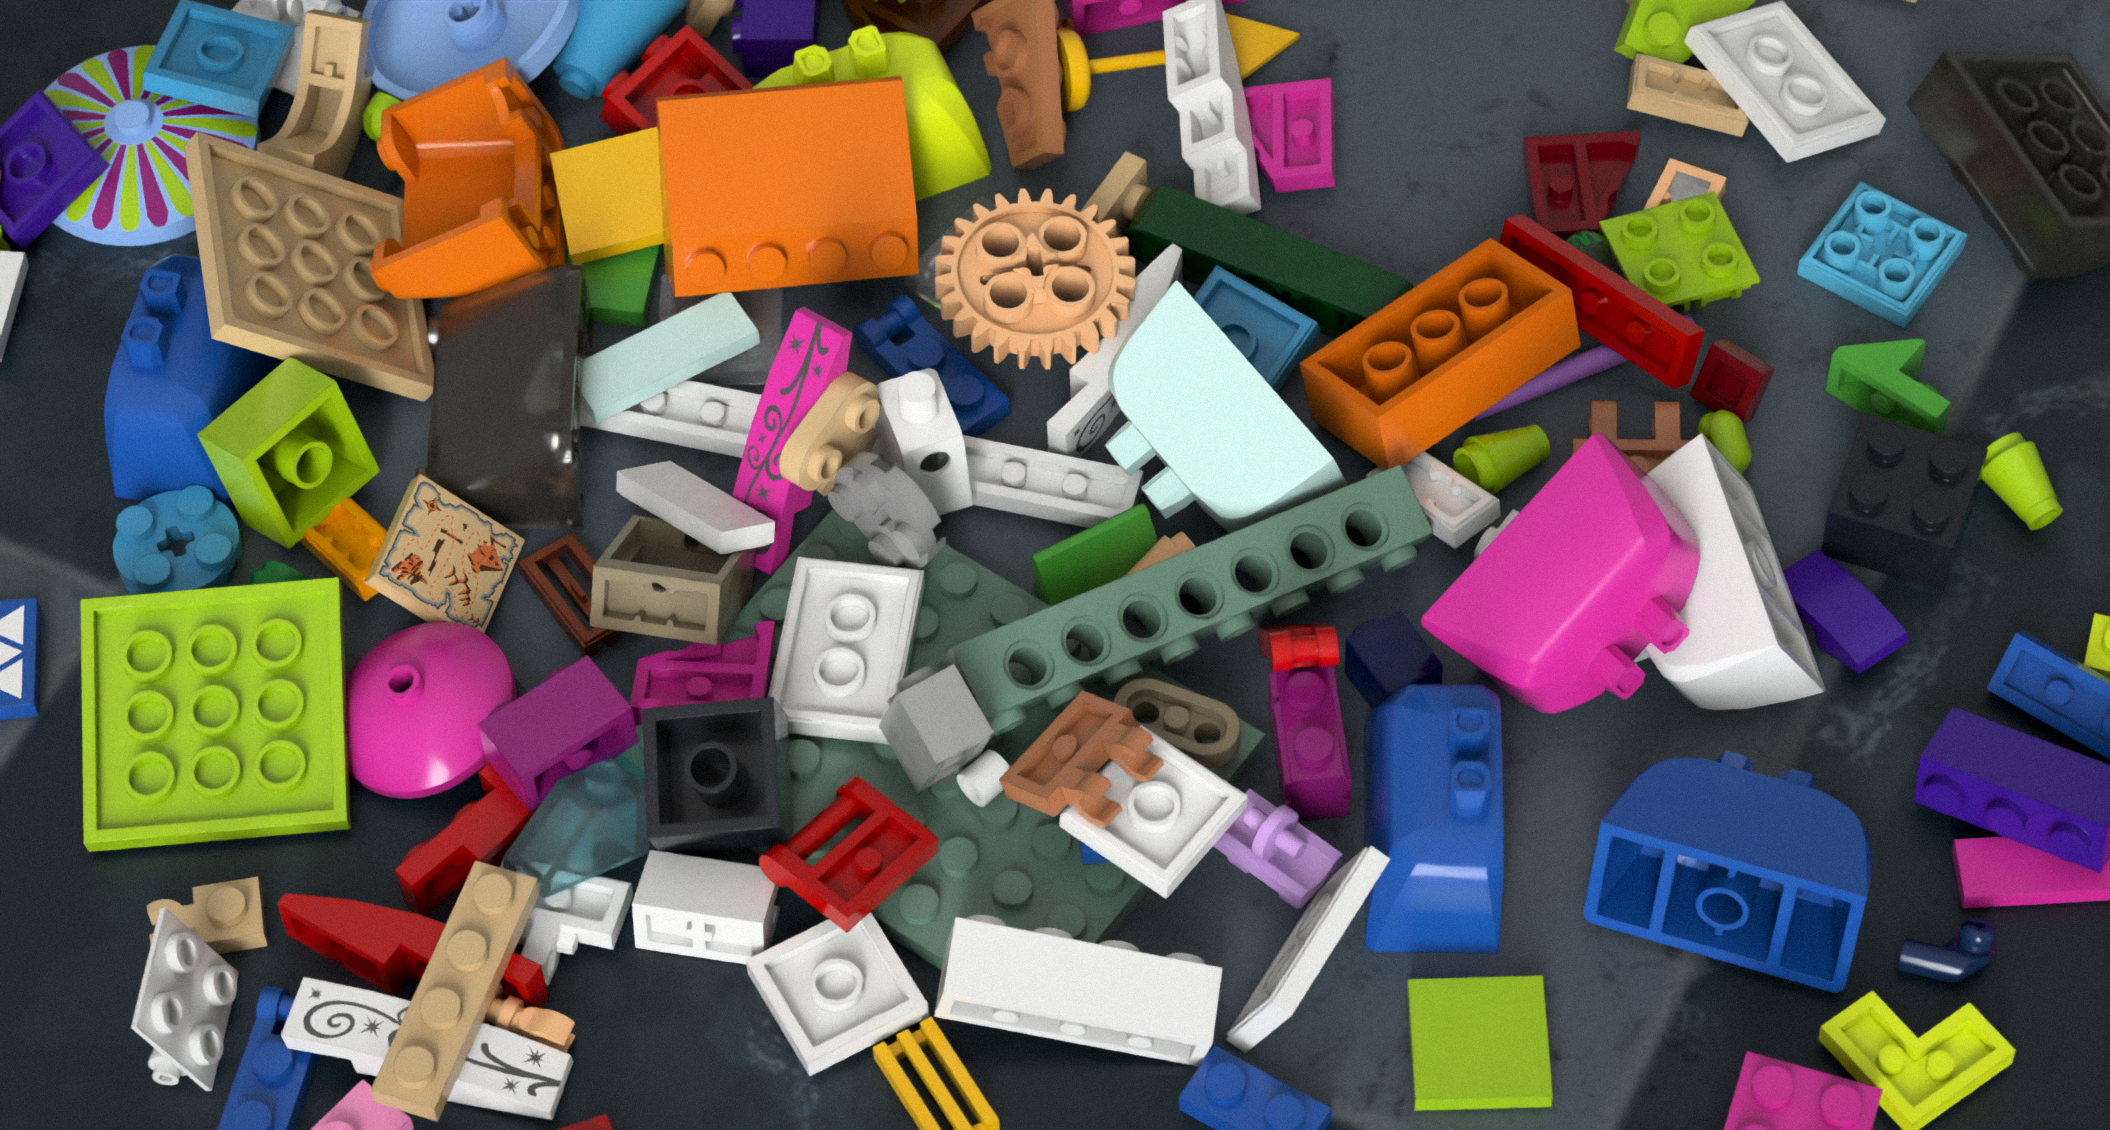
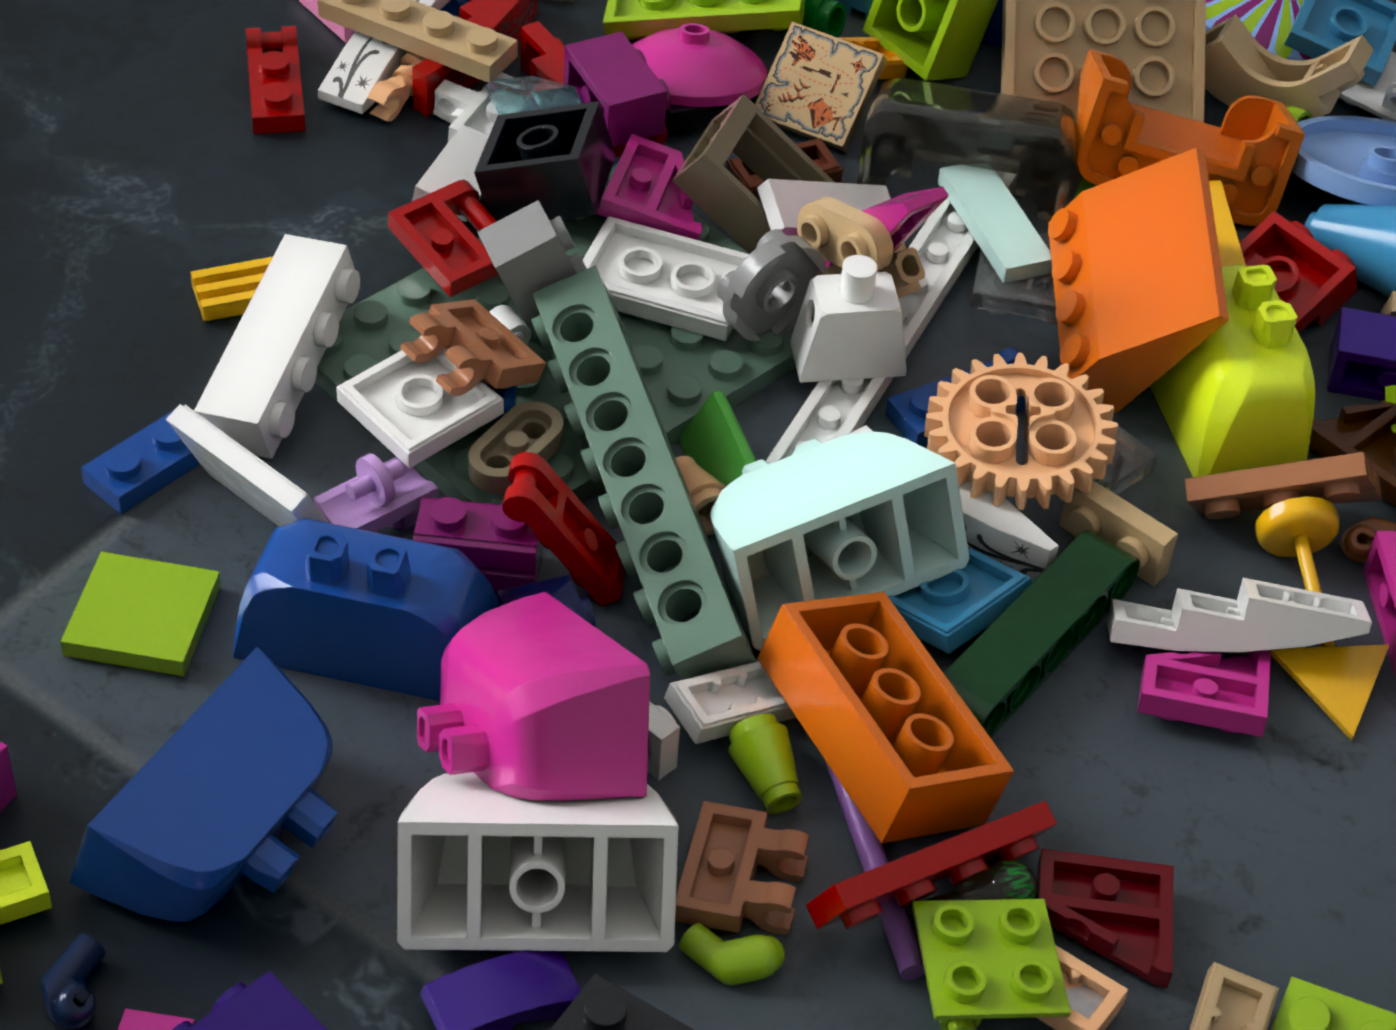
camera: 95 degrees right, 10 degrees down
white plate [746,912,929,1076] -> none
dark red tile [1689,337,1775,425] -> none

